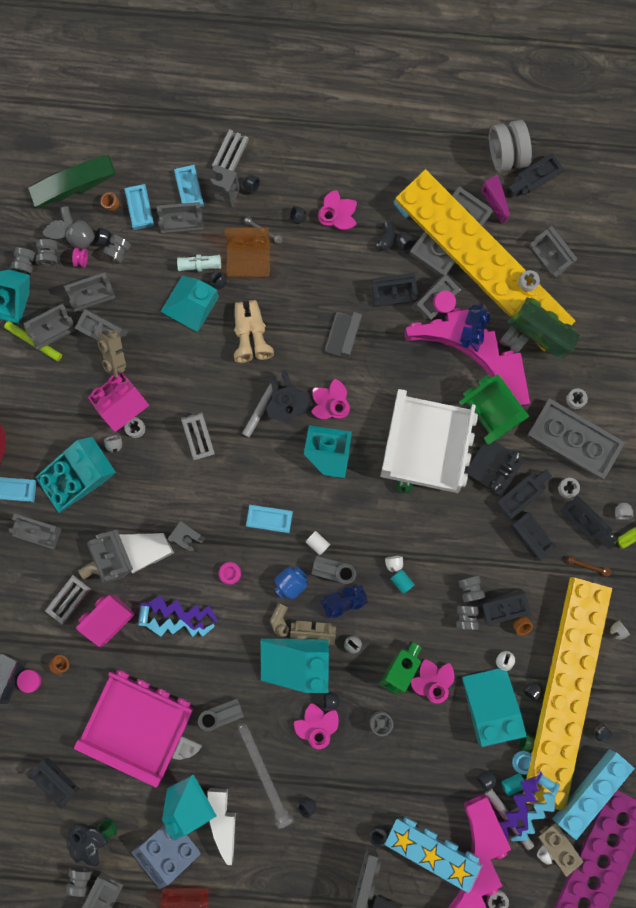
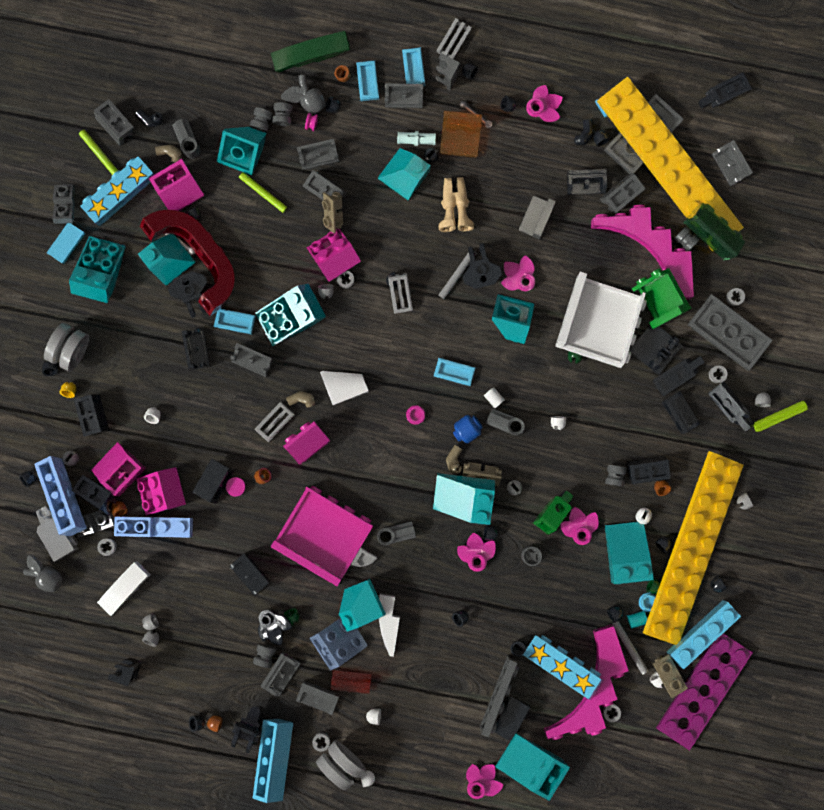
camera: 10 degrees right, 5 degrees up
dark grey hinge [24,304,76,351] -> none
dark grey hinge [87,530,133,583] -> none
dark grey wheel [102,234,131,264] -> none
piece [137,595,218,637] -> none
dark grey hinge [167,521,205,551] -> none
clear piece [238,722,294,829] -> none
clear blue hinge [321,585,368,618] -> none
teal hinge [391,569,415,594] -> none
dark pink tile [433,291,456,313] -> none
dark grey wheel [458,576,485,603] -> none
clear blue hinge [459,303,490,352] -> none
magenta slope [481,175,510,224] -> none
light grey wheel [489,120,532,172] -> none
piece [499,770,560,841] -> none
light grey bush [518,270,540,292] -> none
reddish brown hinge [566,556,611,577] -> none

